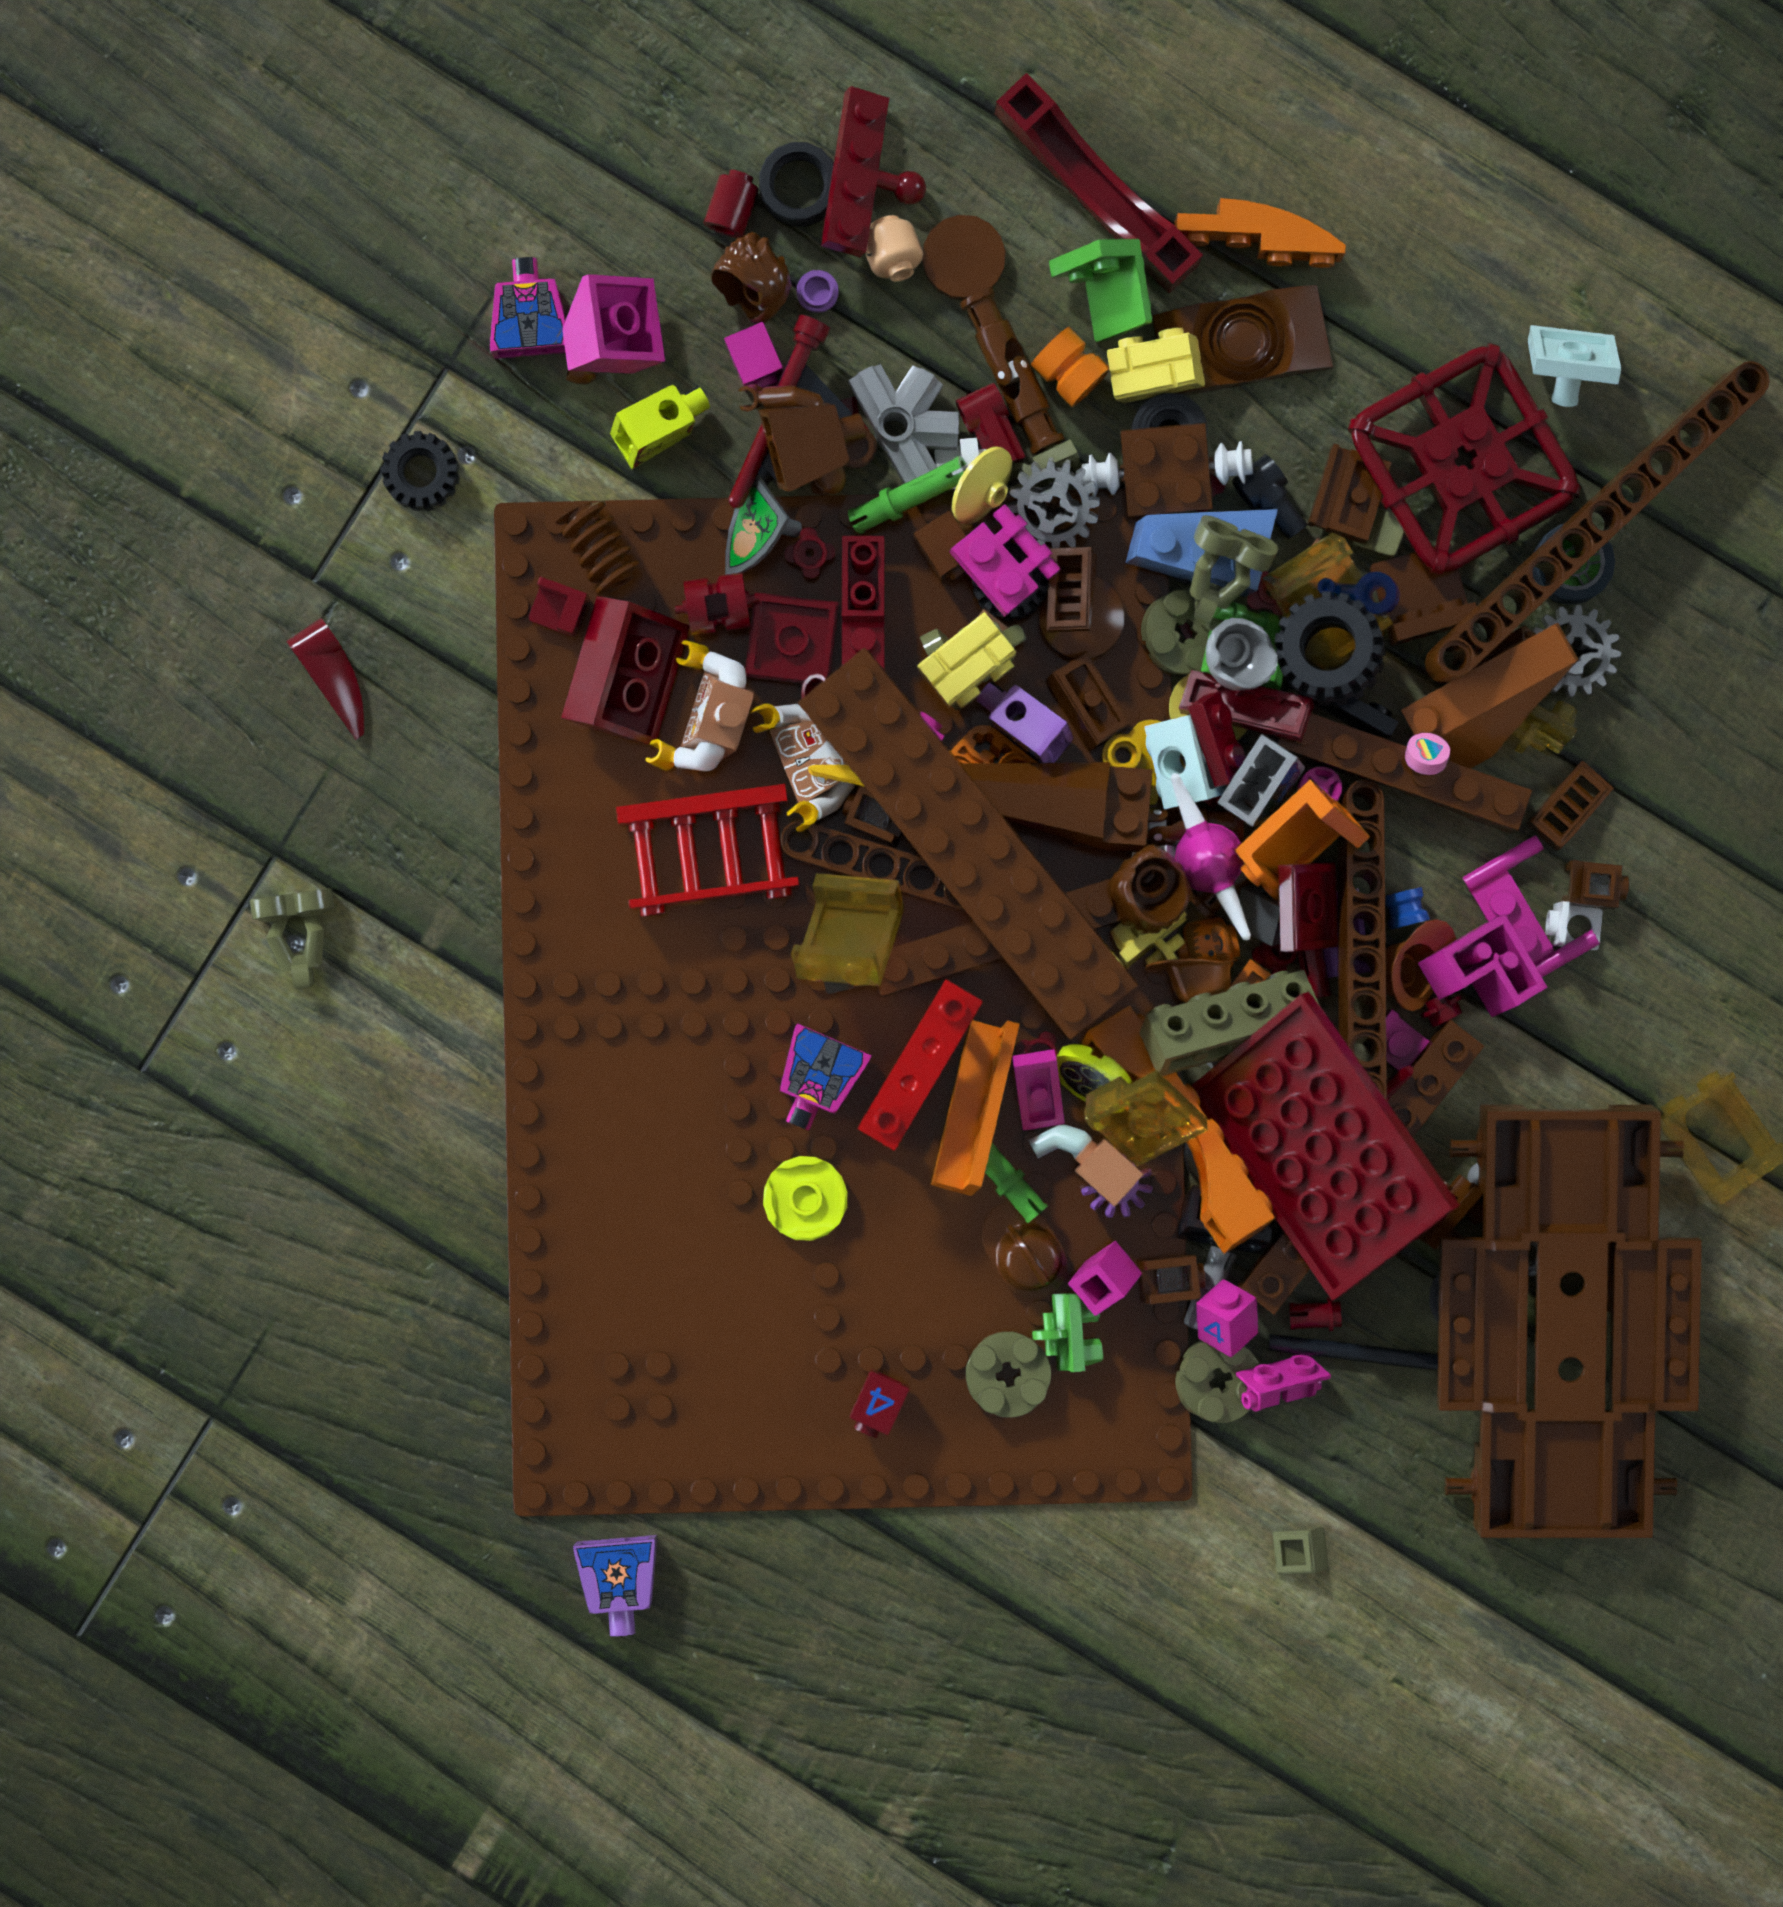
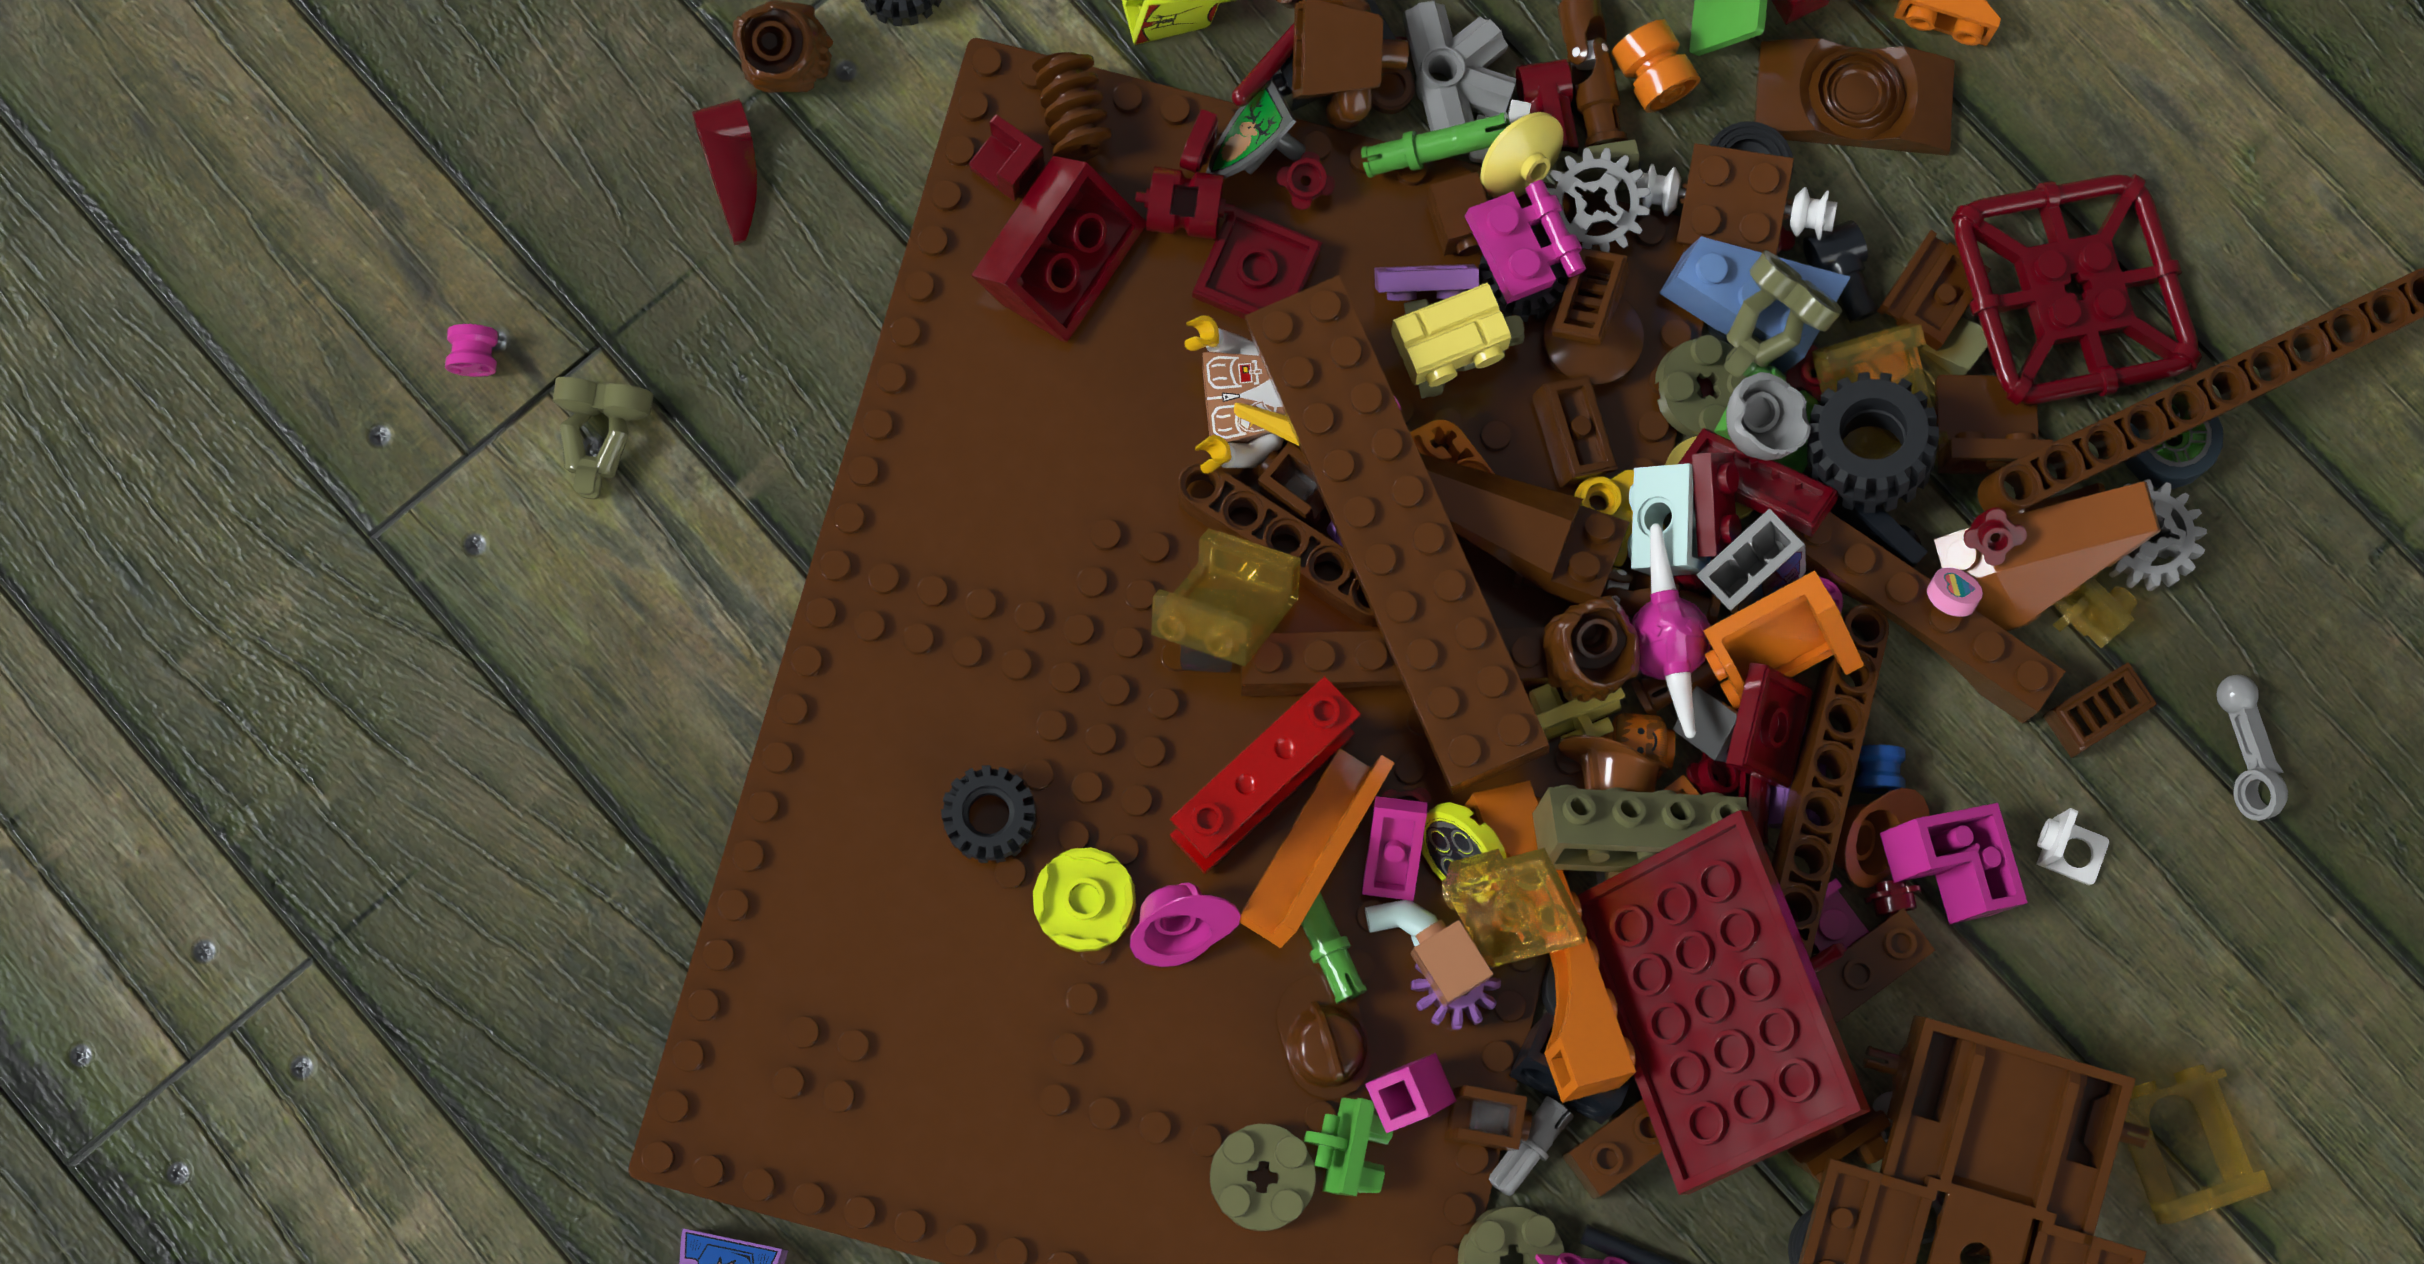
camera: 15 degrees right, 10 degrees down
red fence [616,784,800,917] -> none
torso [645,640,754,771] -> none
torso [780,1024,872,1131] -> none
dark red slope [842,536,884,668] -> none
dark red brick [849,1368,910,1438] -> none
medium lavender torso [977,681,1074,763] -> none
light yellow brick [1107,328,1205,403] -> none
dark pink brick [1196,1279,1258,1358] -> none
dark red pin [1289,1298,1342,1332] -> none
clear blue plate [1317,572,1400,616] -> none
dark pink plate [1462,835,1600,977] -> none
light aqua tile [1528,325,1621,407] -> none
reddish brown window [1562,860,1629,909] -> none
none -> dark pink wheel [445,324,498,377]
none -> reddish brown hair [732,0,833,93]
none -> black tyre [941,765,1037,864]
none -> dark pink piece [1130,882,1241,967]
none -> dark red tile [1179,109,1219,173]
none -> medium lavender plate [1374,264,1479,301]
none -> dark red plate [1963,507,2027,566]
none -> light grey piece [2216,674,2288,821]

